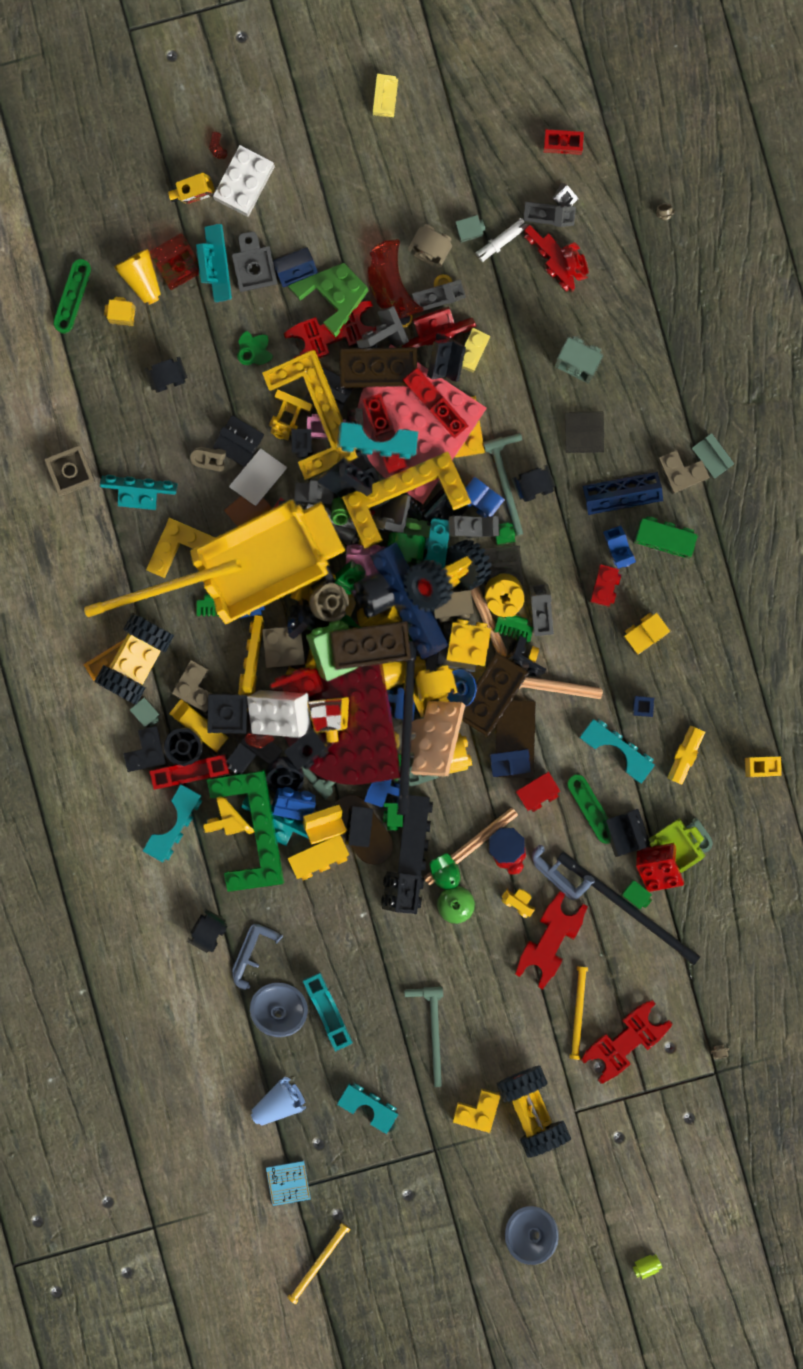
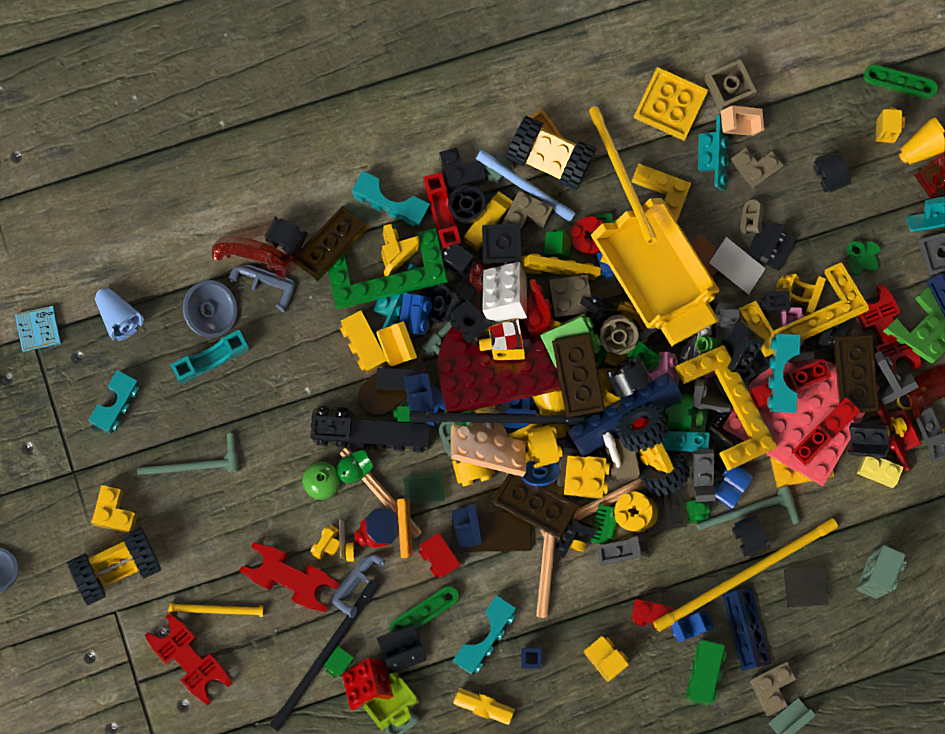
camera: 80 degrees right, 10 degrees down
none -> clear red windscreen [212,237,292,278]
none -> dark brown tile [291,206,369,282]
none -> white sticker [339,519,345,559]
none -> yellow tile [346,542,355,562]
none -> light orange tile [397,498,413,558]
none -> clear green plate [403,472,445,506]
none -> dark blue panel [404,373,434,412]
none -> light blue piece [475,149,576,222]
none -> green brick [544,229,571,259]
none -> red plate [570,216,603,255]
none -> white piece [603,432,621,468]
none -> yellow plate [633,67,708,141]
none -> yellow piece [653,518,838,632]
none -> light nougat panel [721,106,764,136]
none -> dark tan plate [730,148,784,189]
none -> yellow plate [890,417,907,437]

